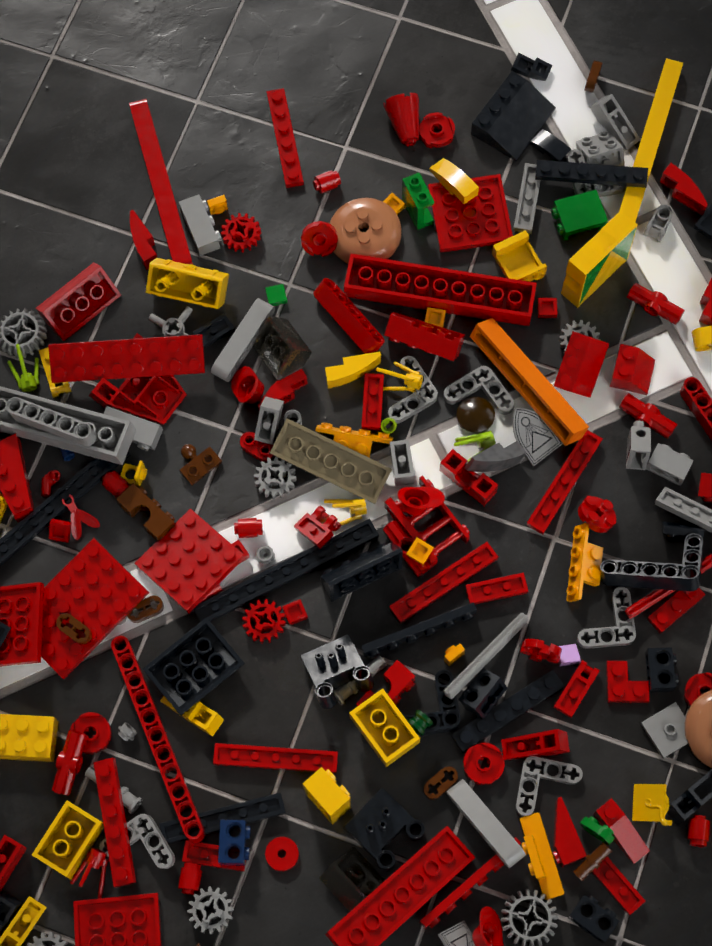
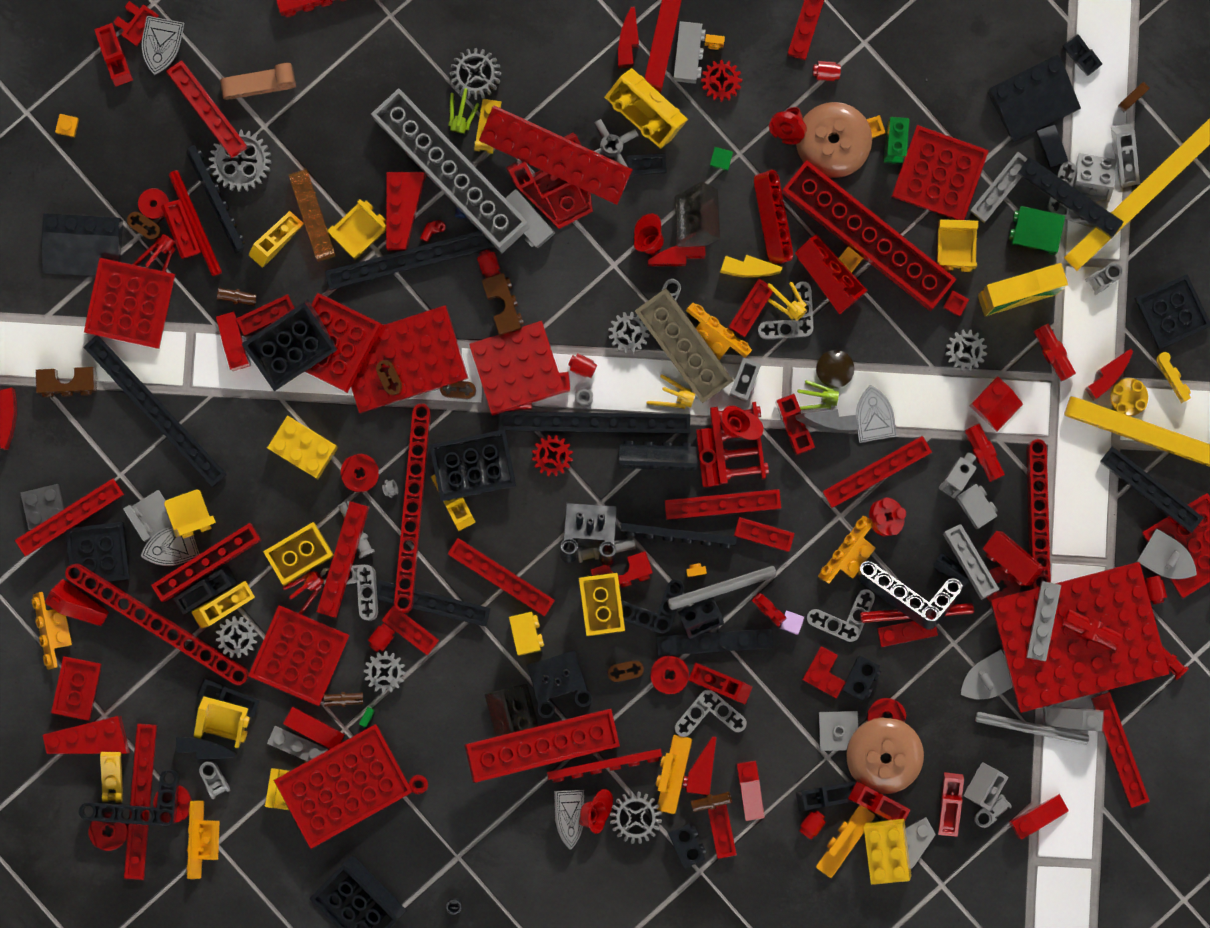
camera: 25 degrees right, 15 degrees up
light grey beam [6,397,96,446] -> none
red slope [35,262,121,341] -> none
red plate [49,519,71,543] -> none
red piece [52,730,87,795] -> none
red piece [62,494,100,540] -> none
yellow bracket [121,460,147,486] -> none
reddish brown plate [179,444,222,486] -> none
light grey beam [211,298,275,382] -> none
dark blue brick [218,820,251,866] -> none
red plate [240,432,275,462] -> none
light grey brick [254,396,284,445] -> none
red piece [265,837,299,872] -> none
red tile [282,599,308,626] -> none
red plate [294,506,341,548] -> none
lime hinge [381,418,397,434] -> none
red cone [383,93,419,146] -> none
light orange plate [406,537,434,565] -> none
dark green wheel [408,710,433,736] -> none
red plate [419,112,455,148] -> none
yellow slope [429,158,479,204] -> none
light grey beam [443,366,514,415] -> none
light grey beam [446,779,526,868] -> none
orange brick [470,318,589,446] -> none
red slope [554,331,610,398] -> none
red plate [554,660,600,718] -> none
green plate [579,816,615,846] -> none
yellow hat [632,784,672,826] -> none
red slope [660,163,708,215] -> none

